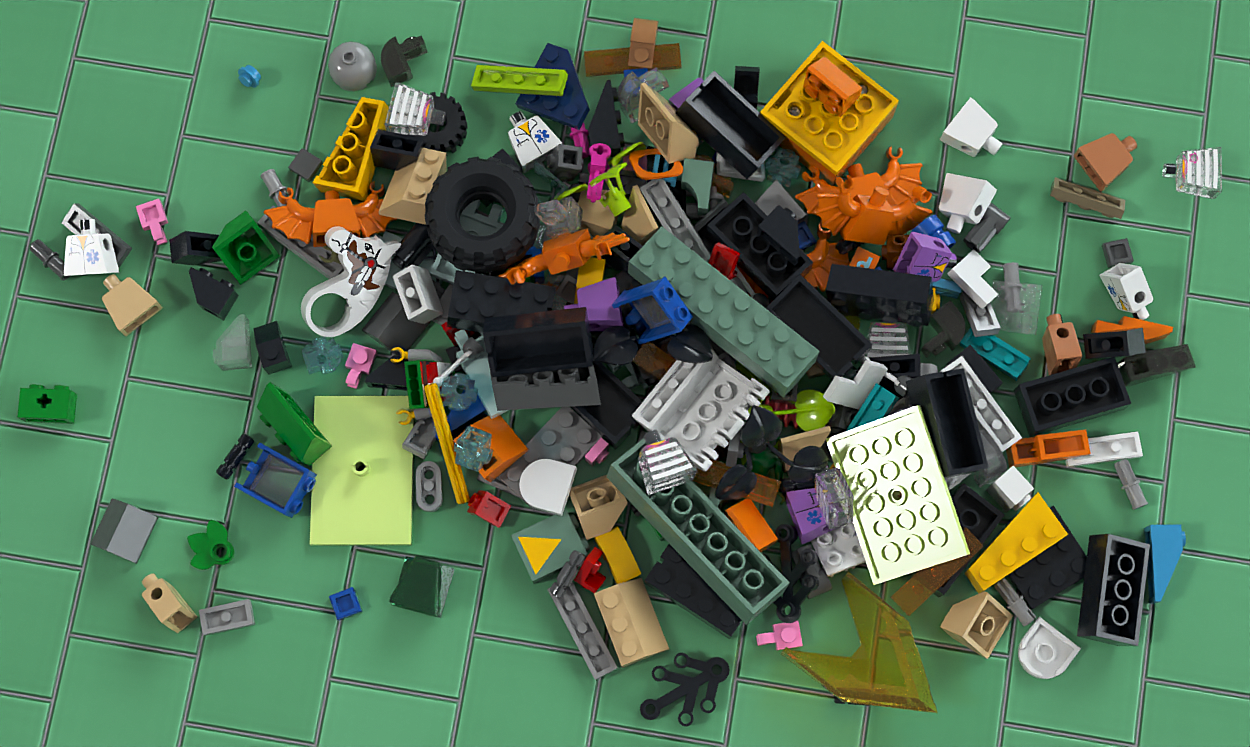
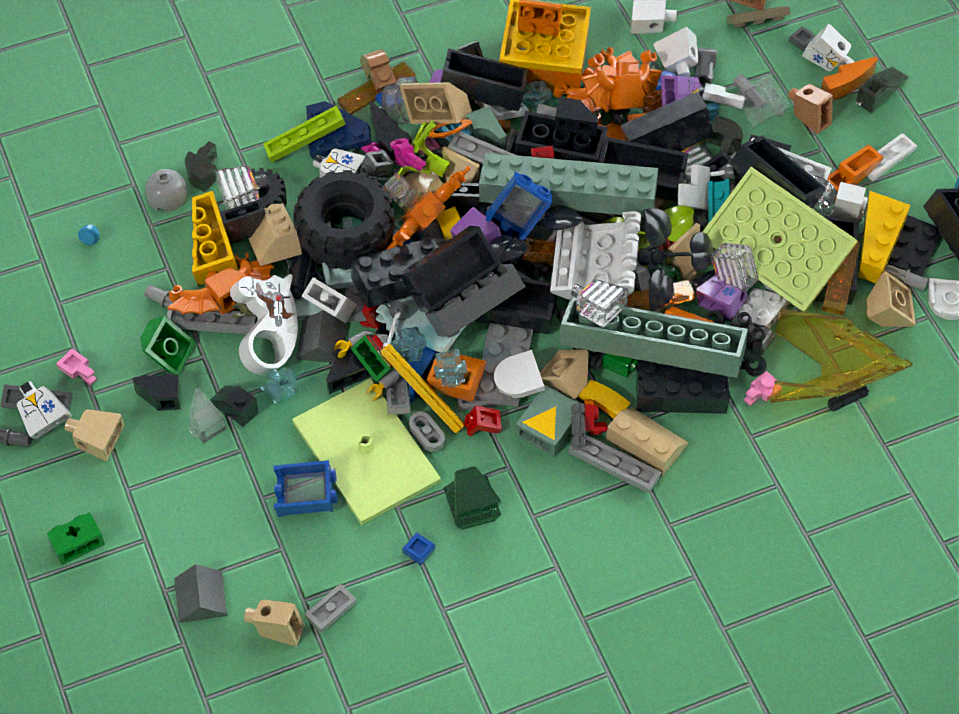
camera: 35 degrees left, 20 degrees down
black slope [169,231,222,265] -> none
green plate [187,520,234,570] -> none
black axle [216,434,254,480] -> none
green slope [257,382,332,466] -> none
dark grey tile [288,148,323,182] -> none
bright pink plate [345,343,377,389] -> none
bright pink plate [585,438,609,467] -> none
black plant [640,653,730,727] -> none
light grey plate [960,292,1001,337] -> none
teal hinge [960,328,1031,381] -> none
black brick [1014,357,1132,437] -> none
black slope [1083,328,1146,359] -> none
light grey axle [1114,459,1148,510] -> none

